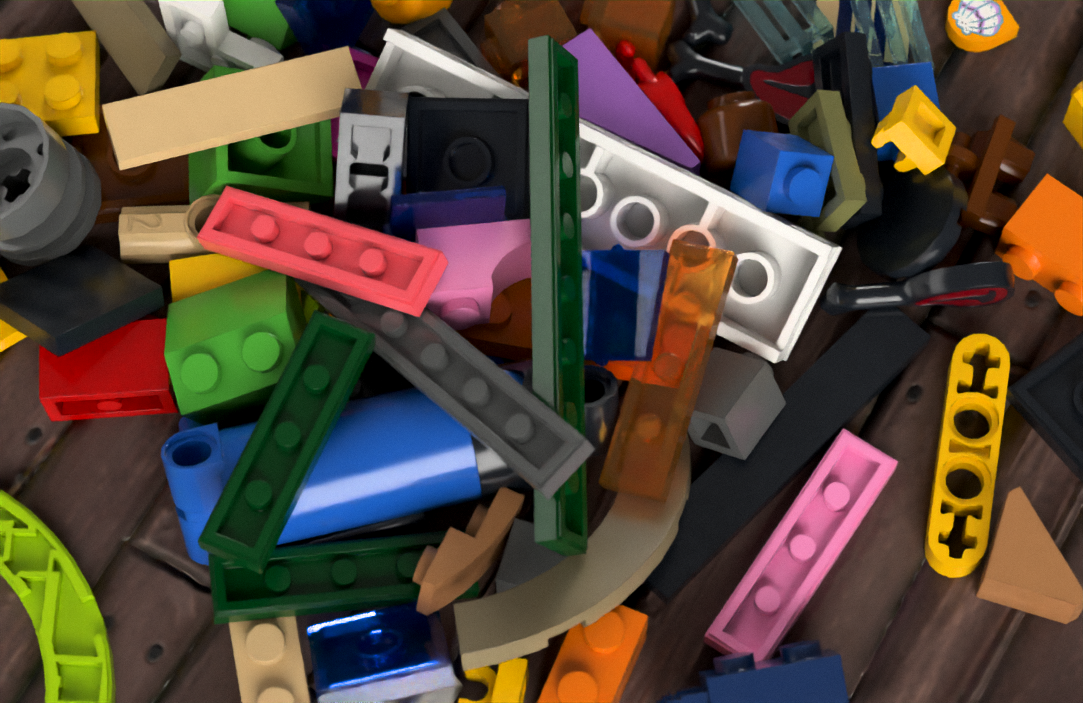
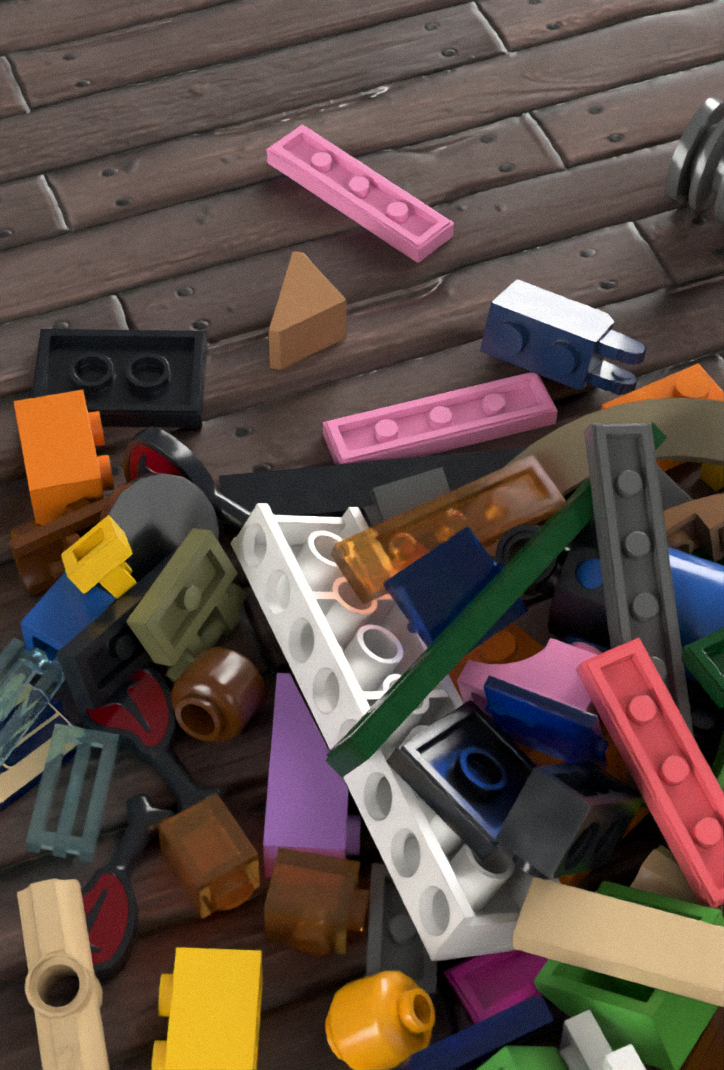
camera: 145 degrees left, 15 degrees down
red piece [615,40,704,165] -> none
blue brick [729,129,834,217] -> none
yellow beam [924,334,1010,578] -> none

